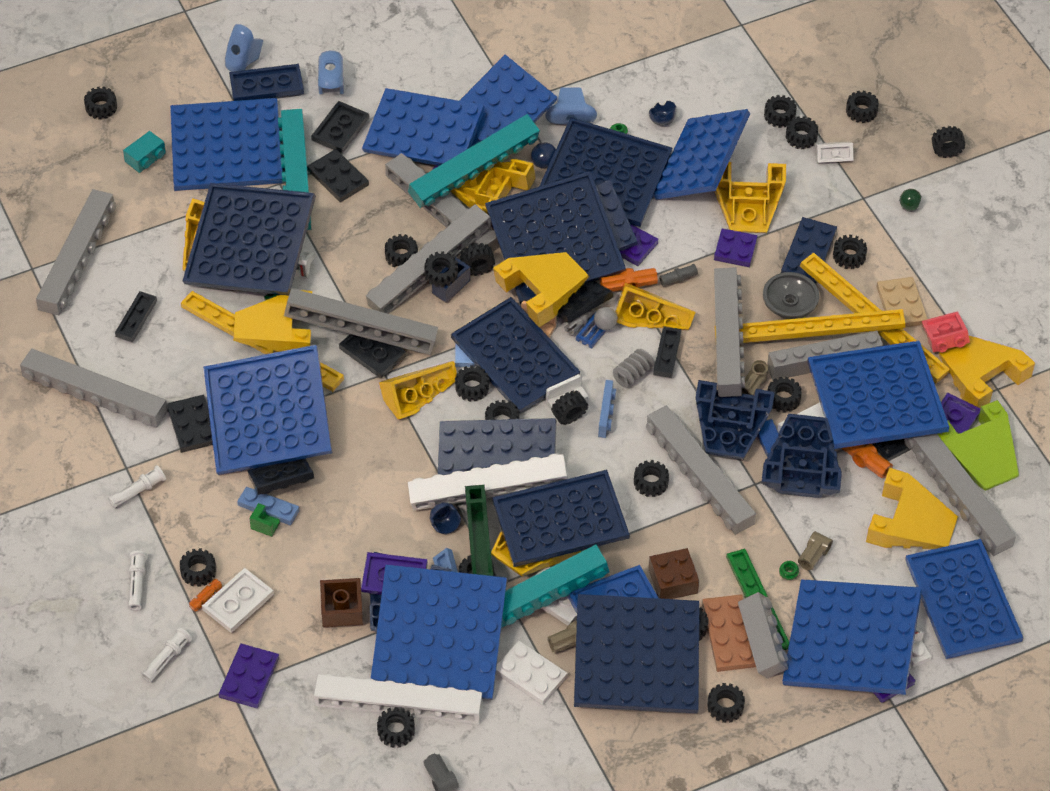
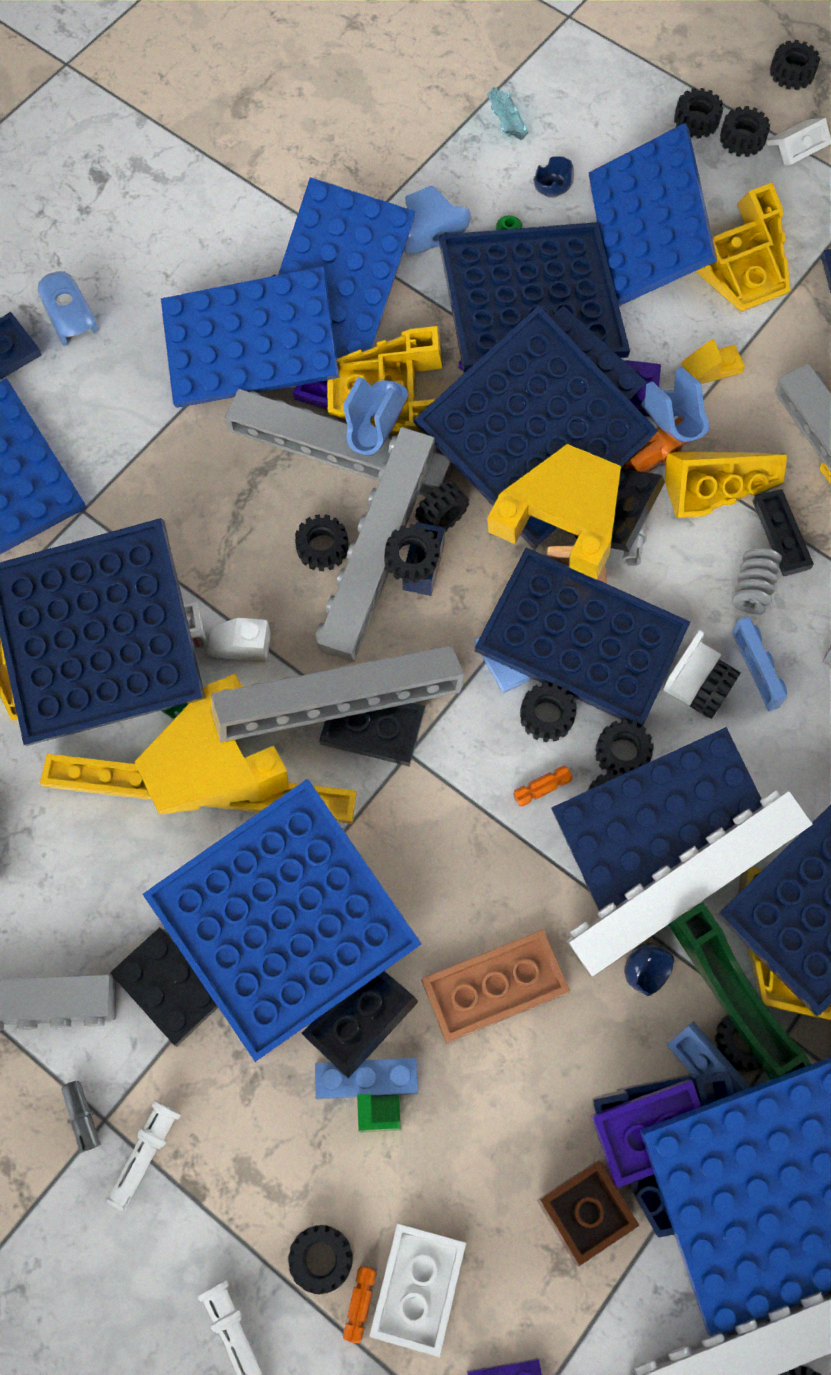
camera: 25 degrees left, 15 degrees up
teal brick [278,109,312,230] -> none
black plate [307,149,369,203] -> none
black plate [311,101,369,153] -> none
yellow wedge [379,361,457,419] -> none
teal brick [408,114,540,208] -> none
dark blue hair [531,142,556,169] -> none
blue tile [576,312,606,349] -> none
light grey piece [594,307,618,330] -> none
dark grey pin [659,264,698,287] -> none
dark purple plate [714,228,758,268] -> none
none -> dark grey axle [62,1081,101,1153]
none -> white slope [207,618,271,662]
none -> medium blue piece [343,377,408,455]
none -> nougat plate [421,930,570,1044]
none -> clear light blue plate [487,87,529,140]
none -> orange axle [513,766,573,806]
none -> medium blue piece [641,367,709,442]
none -> yellow slope [681,339,745,384]

